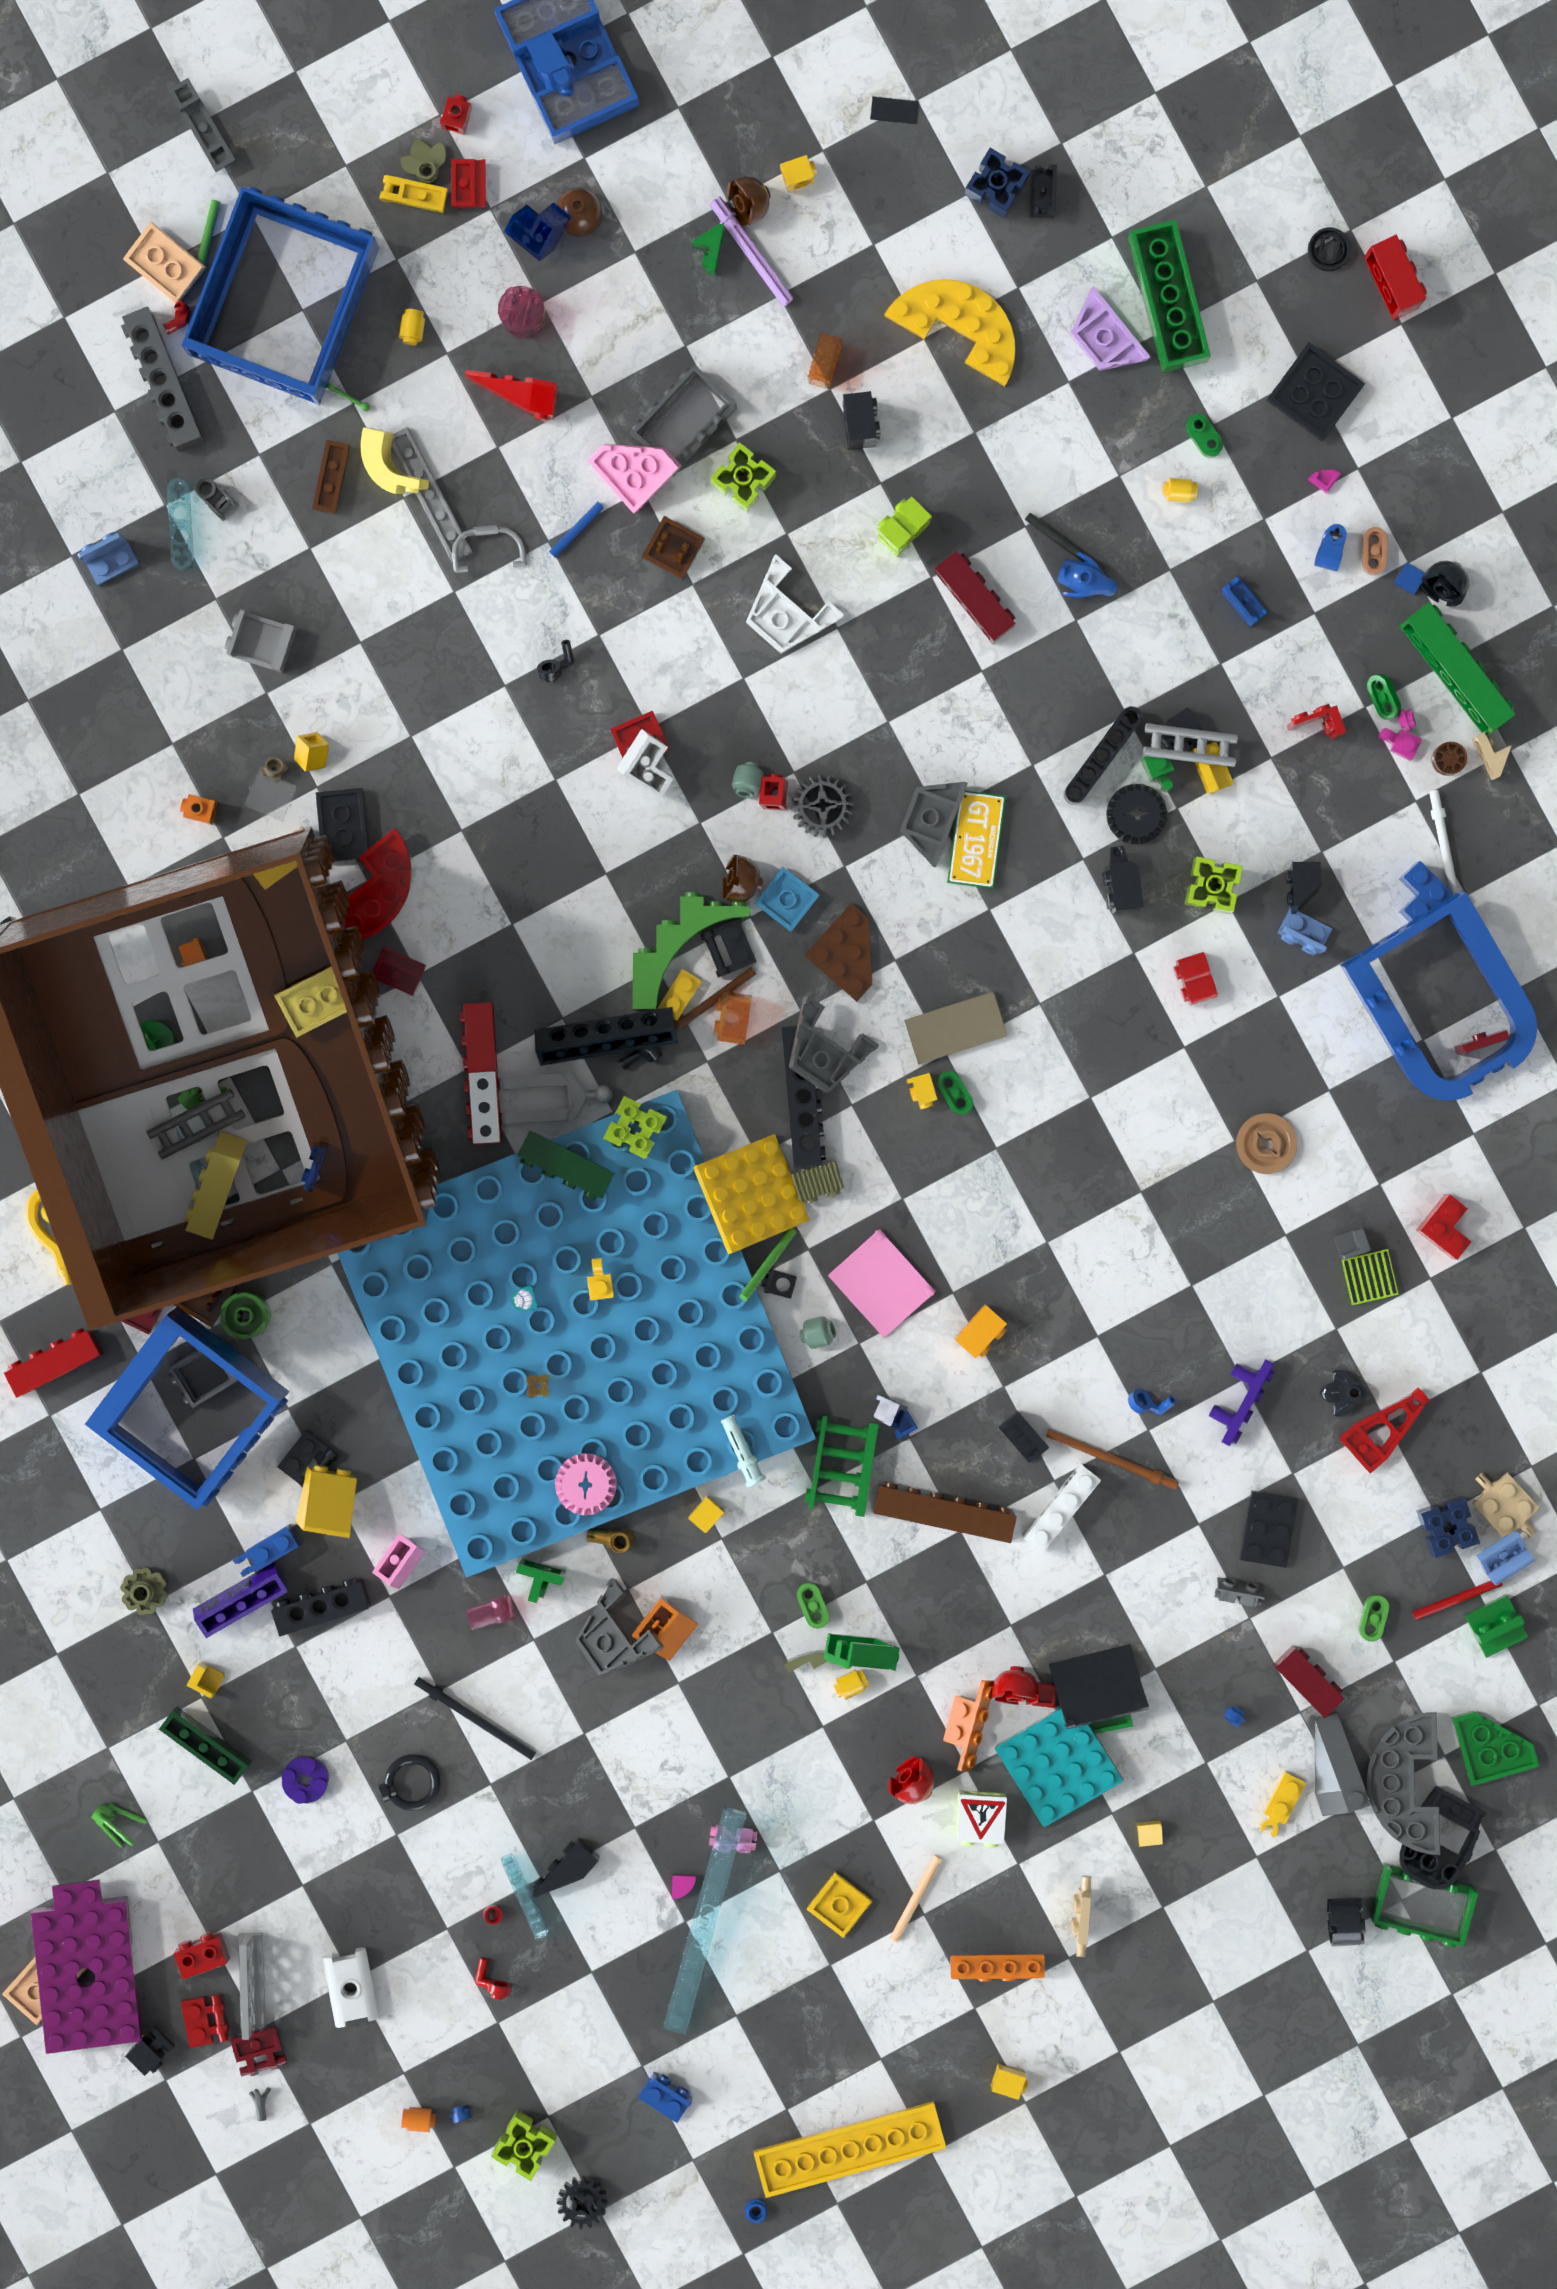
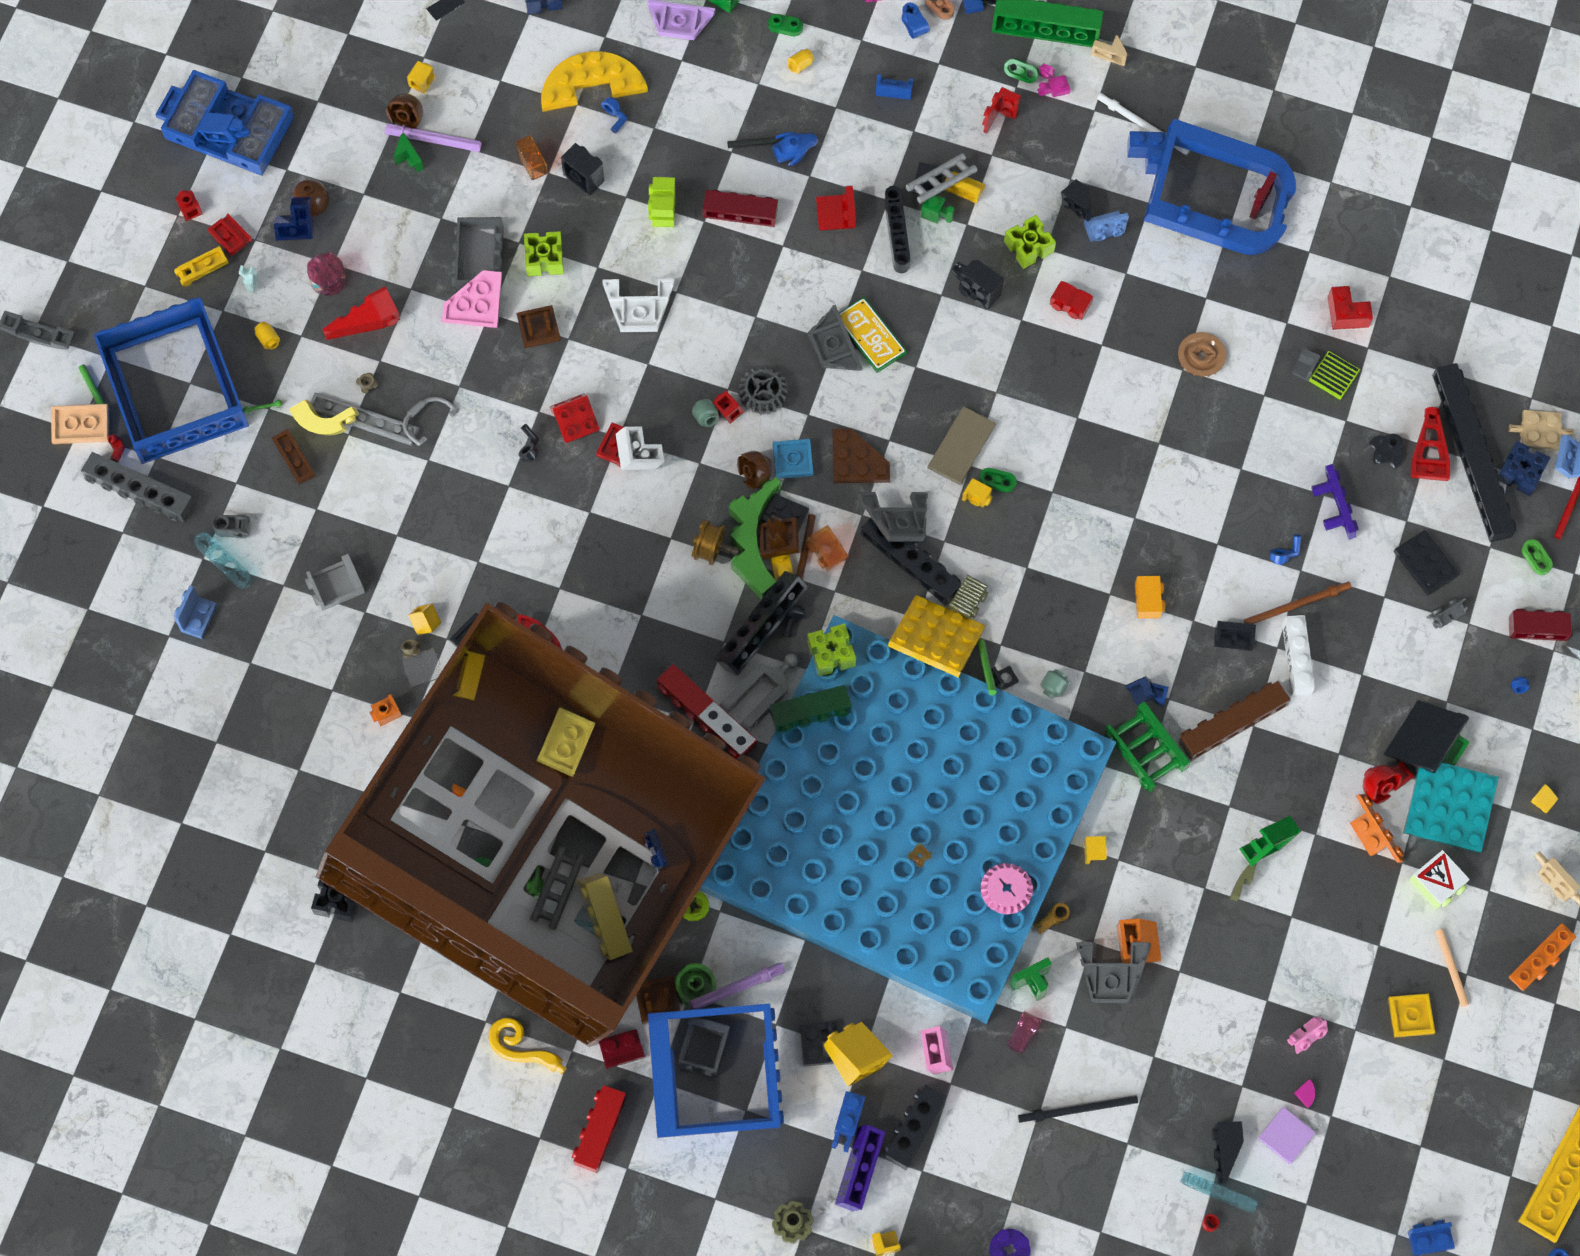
camera: 45 degrees left, 20 degrees down
black piece [378,1754,440,1811] -> none
olive plate [400,138,446,184] -> none
tile [511,1285,538,1312] -> none
blue bar [549,501,604,558] -> none
yellow plate [587,1258,614,1300] -> none
clear light blue plate [663,1807,746,2035] -> none
light aqua pin [721,1415,766,1487] -> none
bright green plate [797,1582,829,1629] -> none
bright pink piece [828,1229,936,1338] -> none
yellow brick [833,1669,870,1700] -> none
red cylinder [888,1756,935,1805] -> none
black gear [1106,783,1167,845] -> none
reddish brown wheel [1431,741,1467,776] -> none
none -> light aqua plate [239,265,258,293]
none -> dark tan plate [356,373,378,393]
none -> red bracket [549,393,600,443]
none -> blue plate [601,97,628,133]
none -> lavender axle [689,963,785,1010]
none -> pearl gold wheel [691,520,740,565]
none -> reddish brown plate [759,517,799,559]
none -> red bracket [816,186,856,231]
none -> lavender tile [1258,1107,1315,1164]
none -> black brick [1432,363,1516,542]

